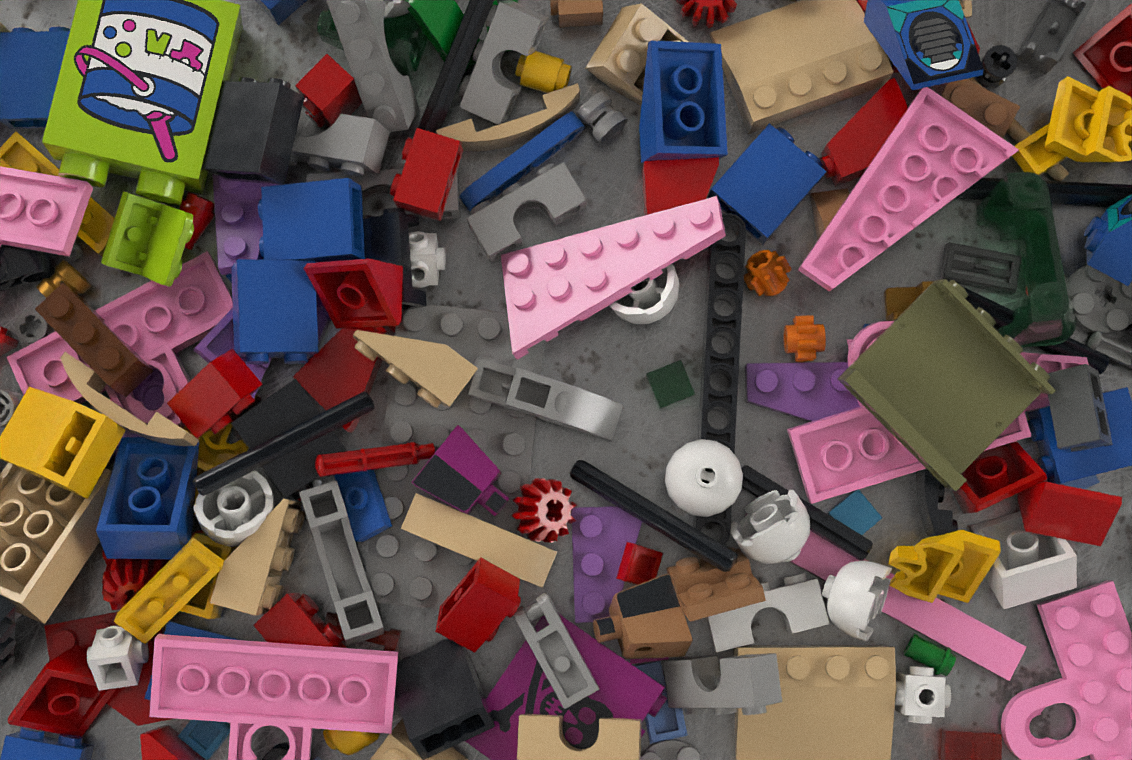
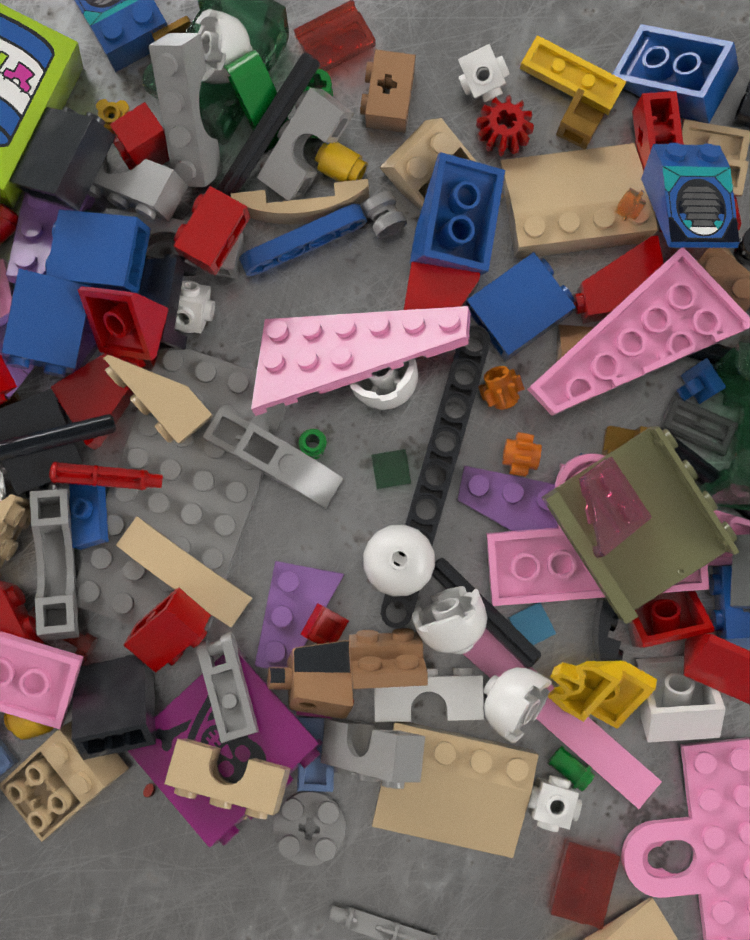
camera: 15 degrees right, 0 degrees up
torso [411,425,510,516] -> none
light grey arch [466,162,586,263] -> none
red gear [511,478,577,543] -> none
black axle [570,460,737,572] -> none
none -> yellow plate [96,99,130,134]
none -> green pin [299,429,327,460]
none -> clear pink wing [579,456,652,558]
none -> clear orange plate [614,187,646,221]
none -> blue tile [677,358,726,404]

